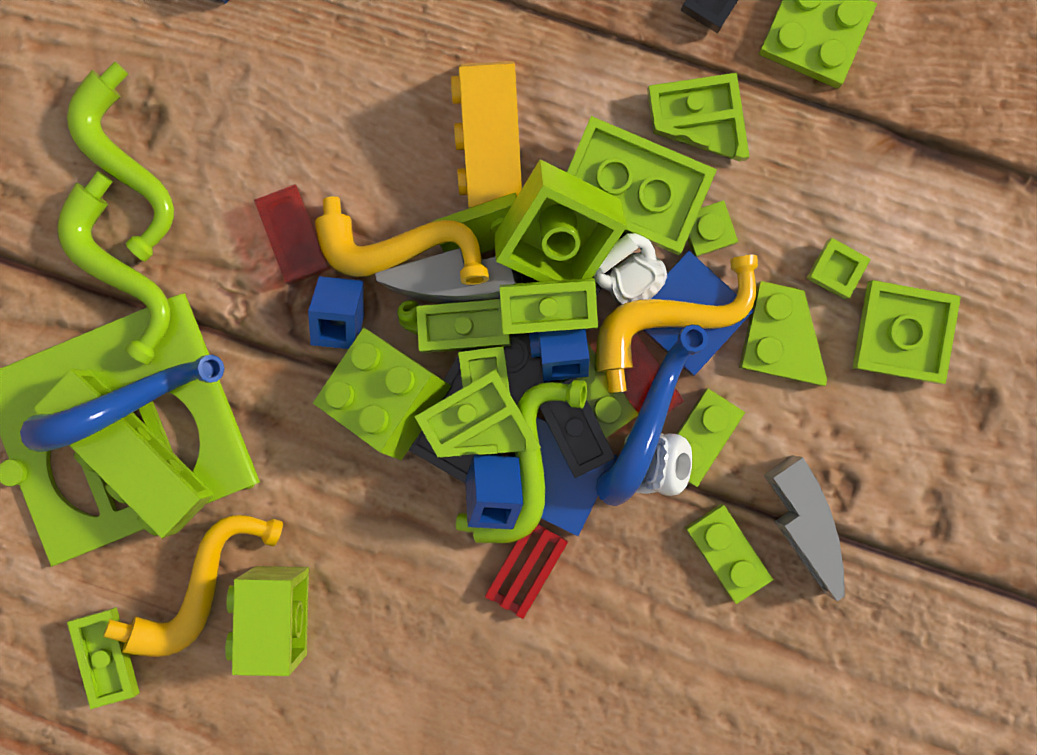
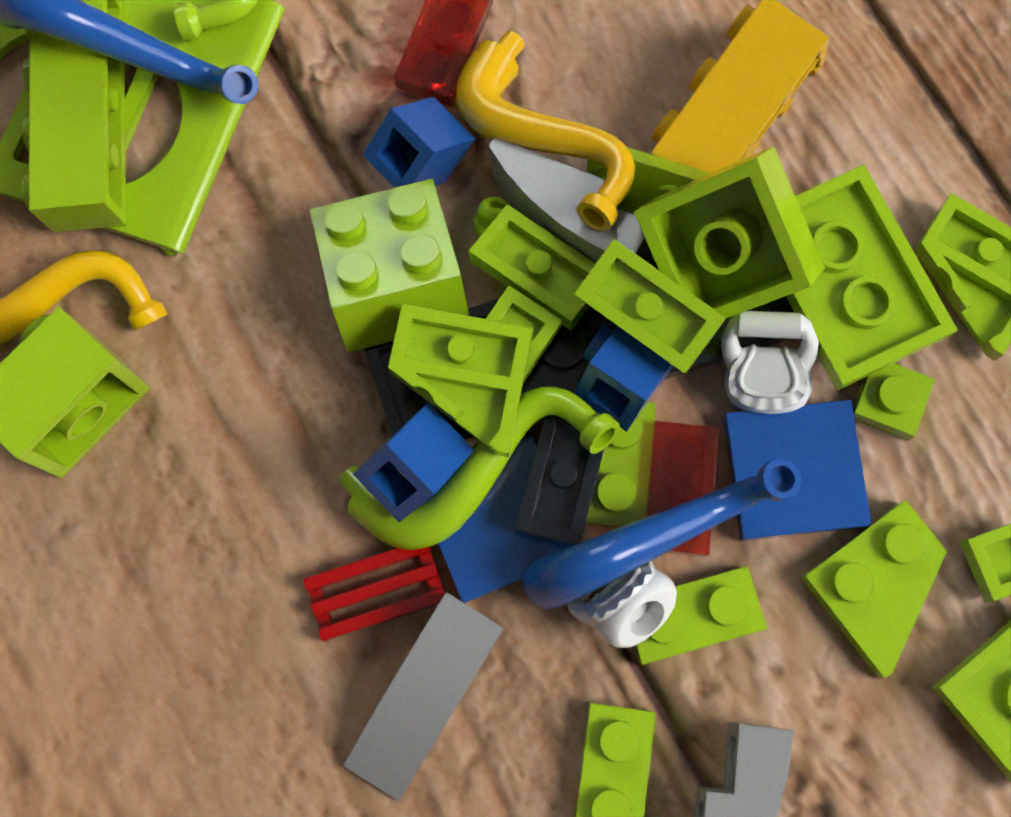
camera: 40 degrees right, 10 degrees down
yellow animal [596,255,758,393] -> none
none -> light grey slope [343,592,504,802]

